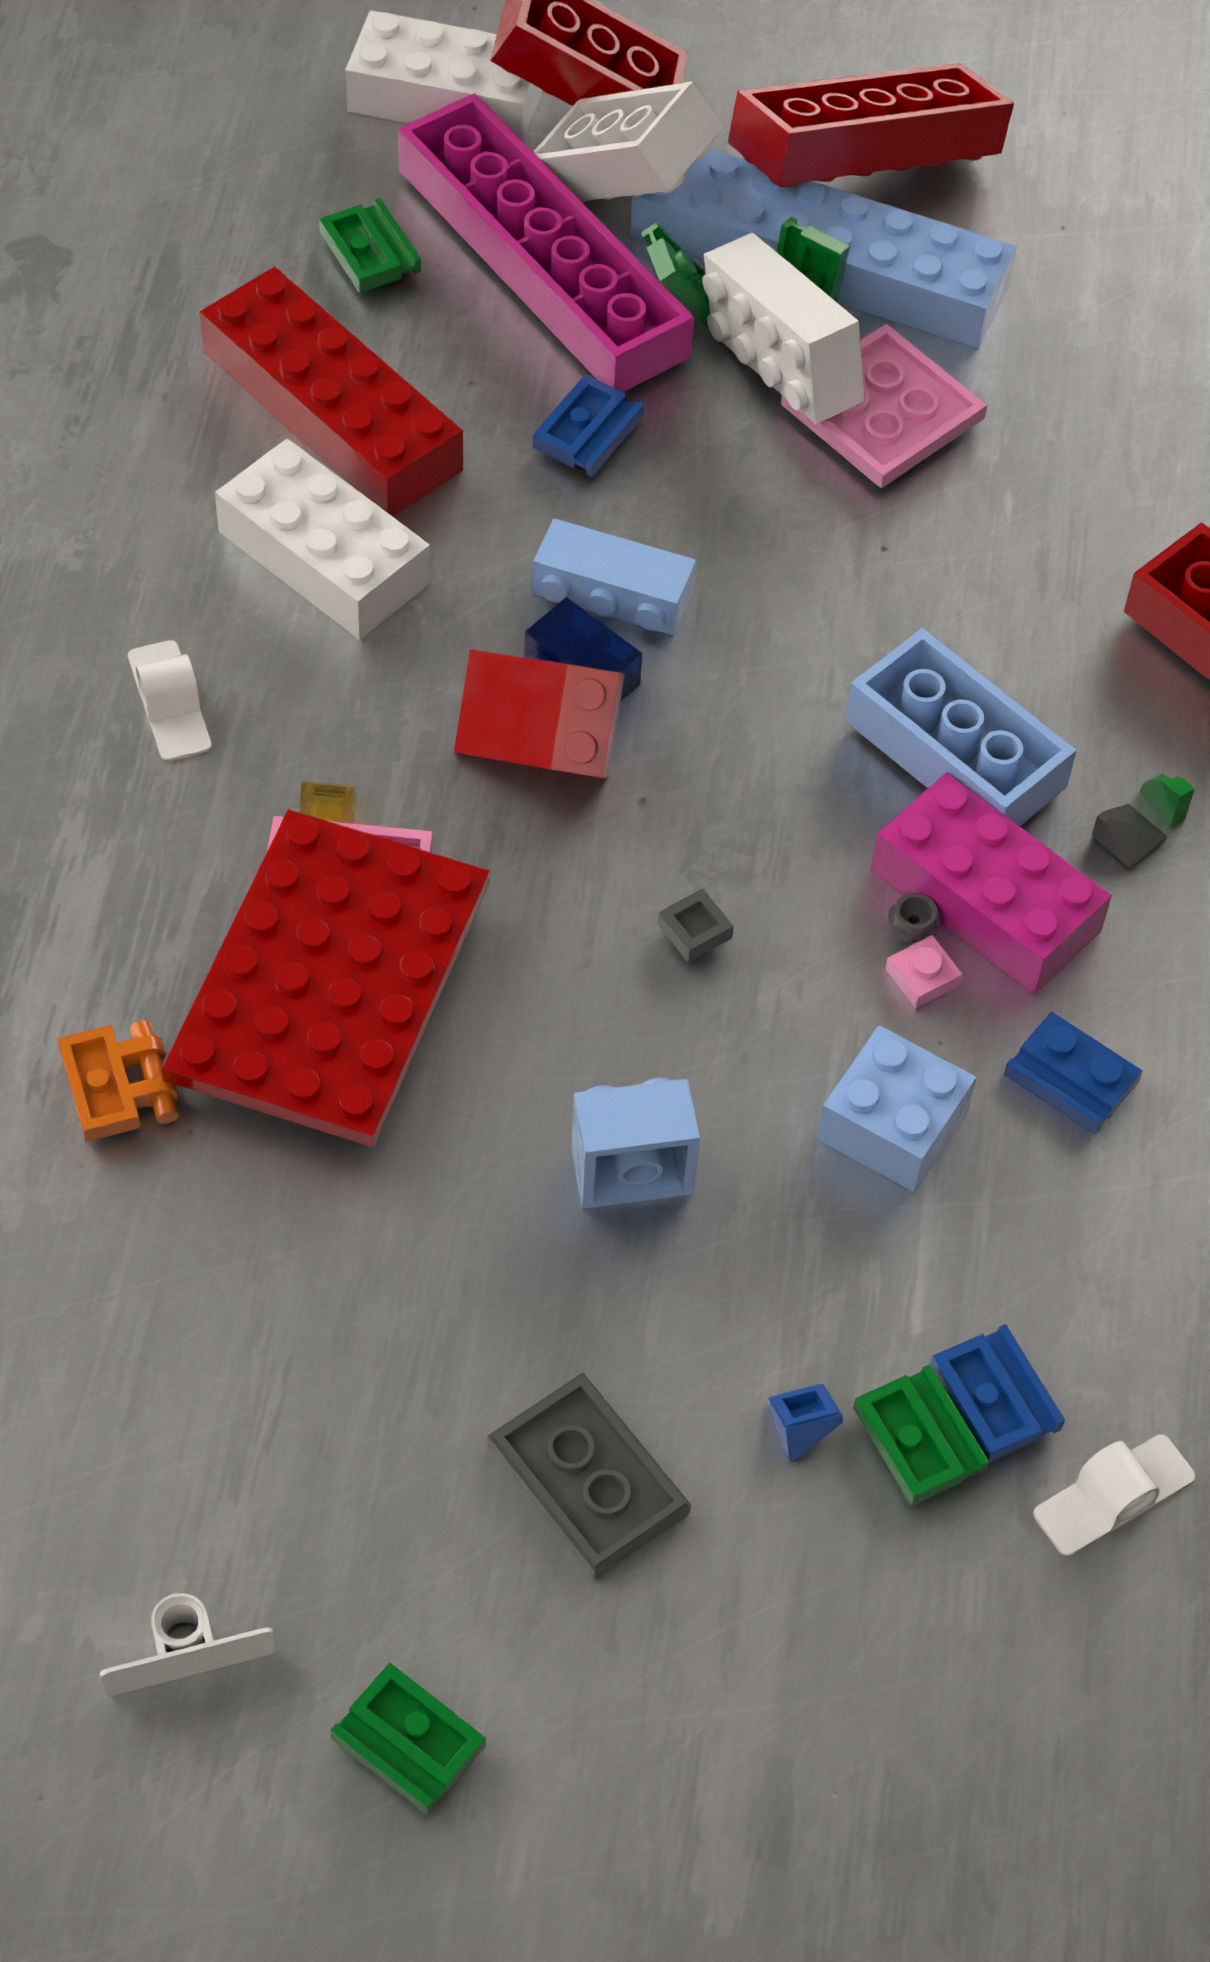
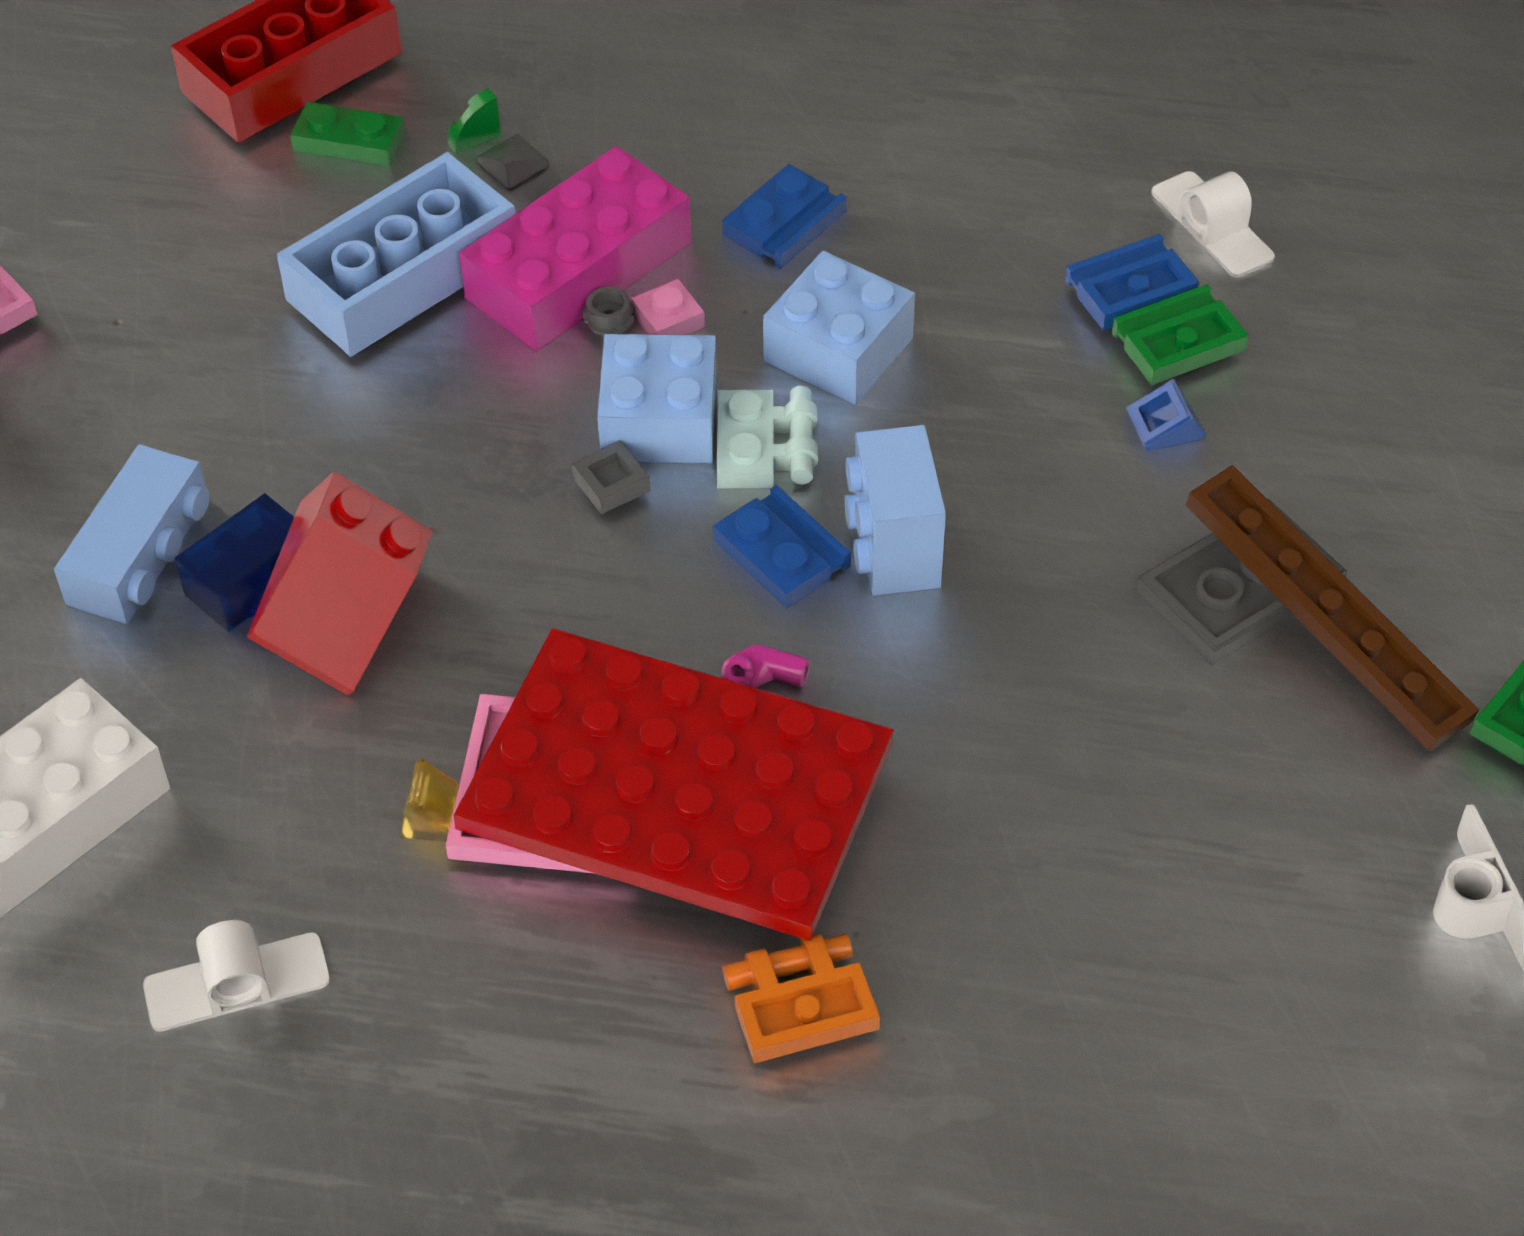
camera: 85 degrees left, 5 degrees down
none -> green plate [290,102,405,166]
none -> light blue brick [597,334,717,464]
none -> blue plate [713,485,851,609]
none -> light aqua plate [717,386,818,489]
none -> dark pink arm [721,644,811,688]
none -> reddish brown plate [1185,465,1480,752]

